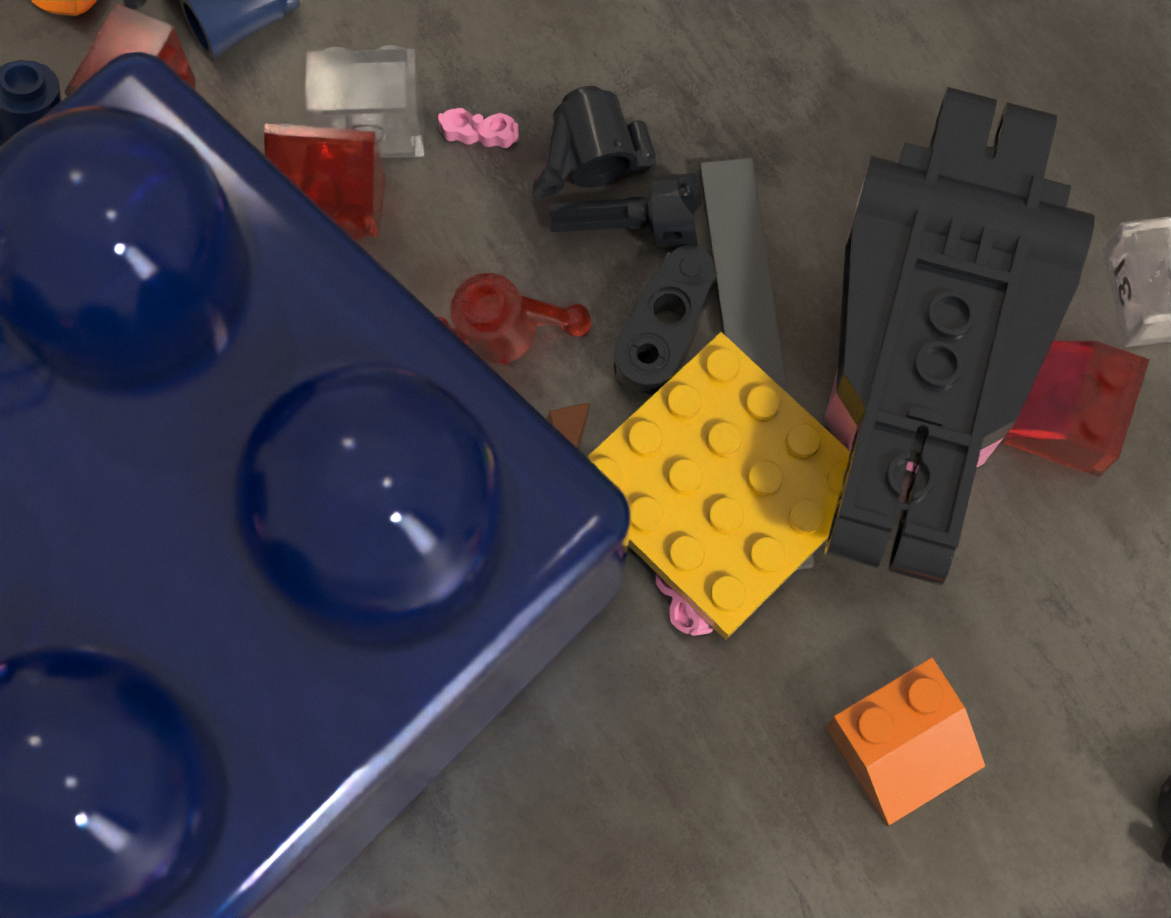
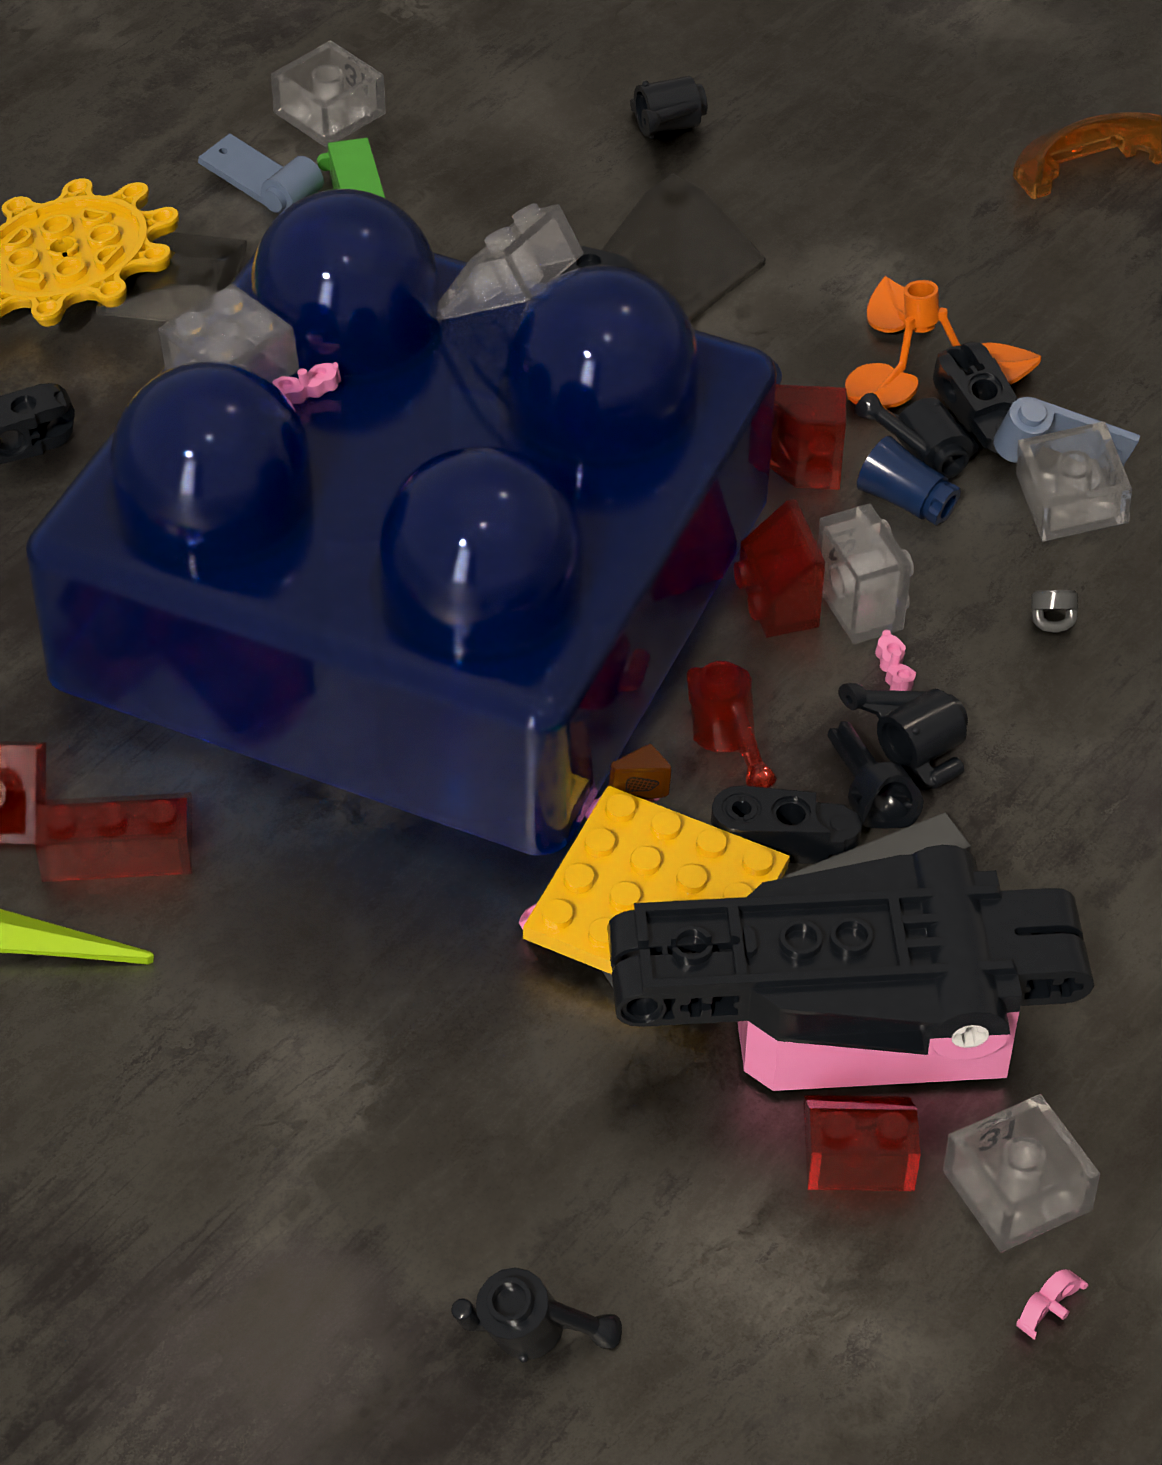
camera: 70 degrees right, 25 degrees down
orange slope [825,657,985,826] -> none

